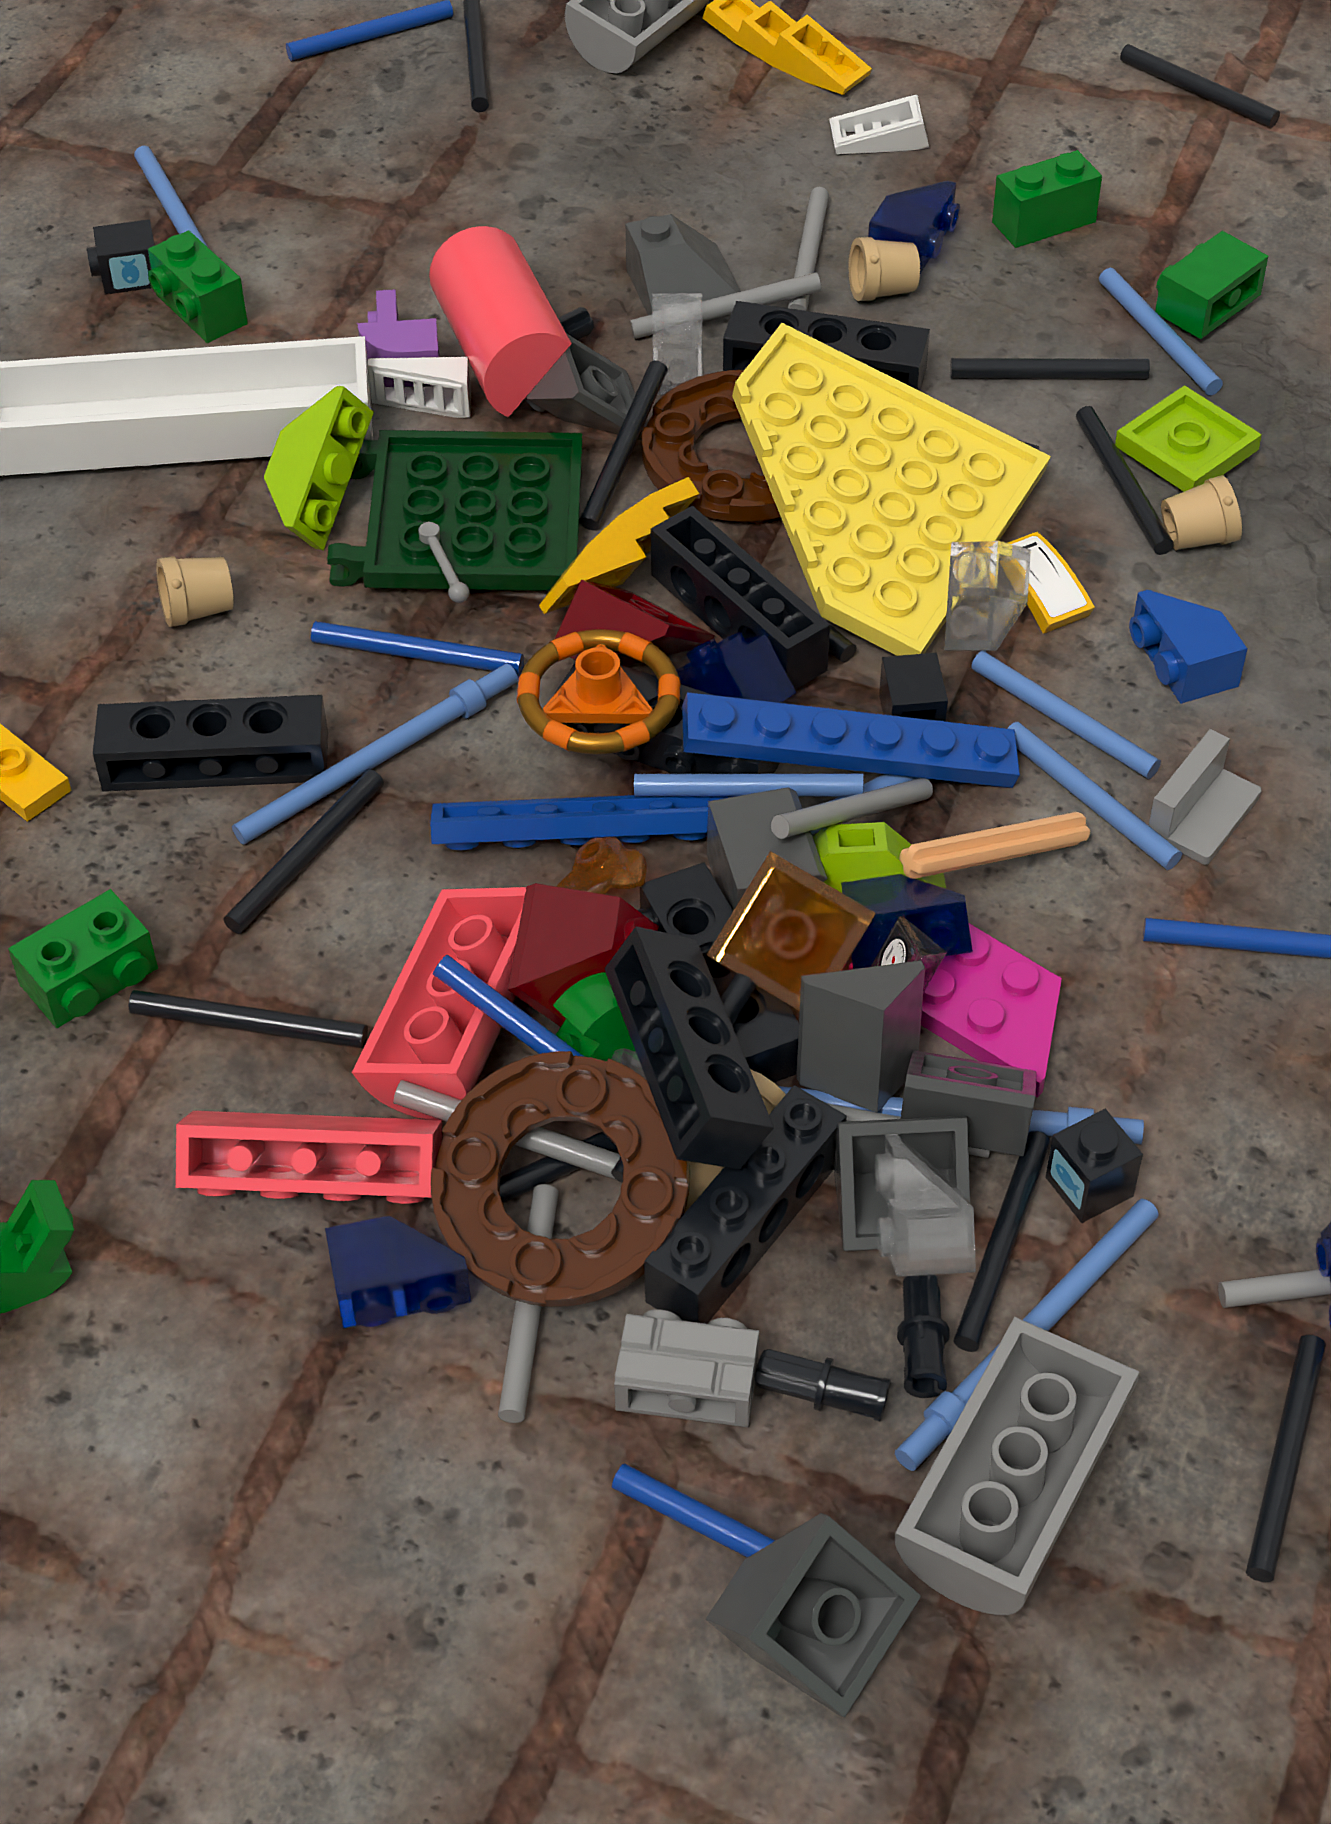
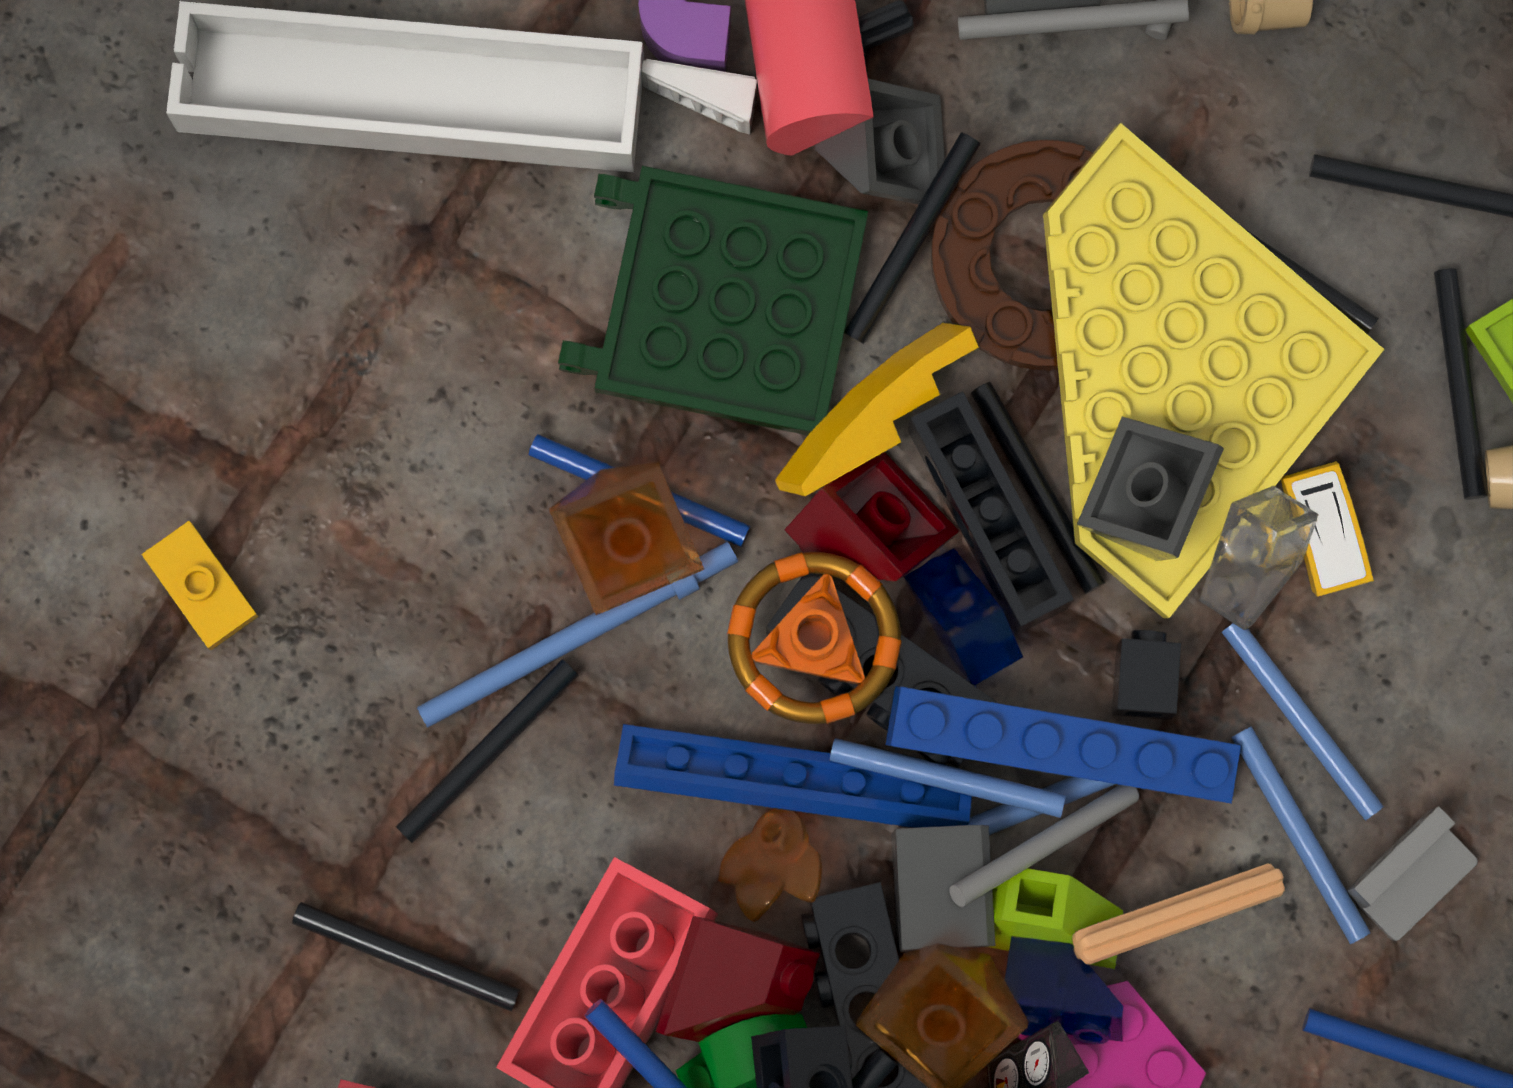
camera: 10 degrees right, 30 degrees up
green brick [8,889,158,1029] -> none
black brick [93,695,328,792] -> none
tan piece [156,556,233,627] -> none
lime slope [264,386,374,551] -> none
light grey hinge [418,522,470,603] -> none
clear slope [652,293,703,395] -> none
black brick [723,301,930,391] -> none
blue slope [1129,590,1248,704] -> none
none -> clear orange slope [549,462,705,615]
none -> dark grey slope [1077,416,1224,561]

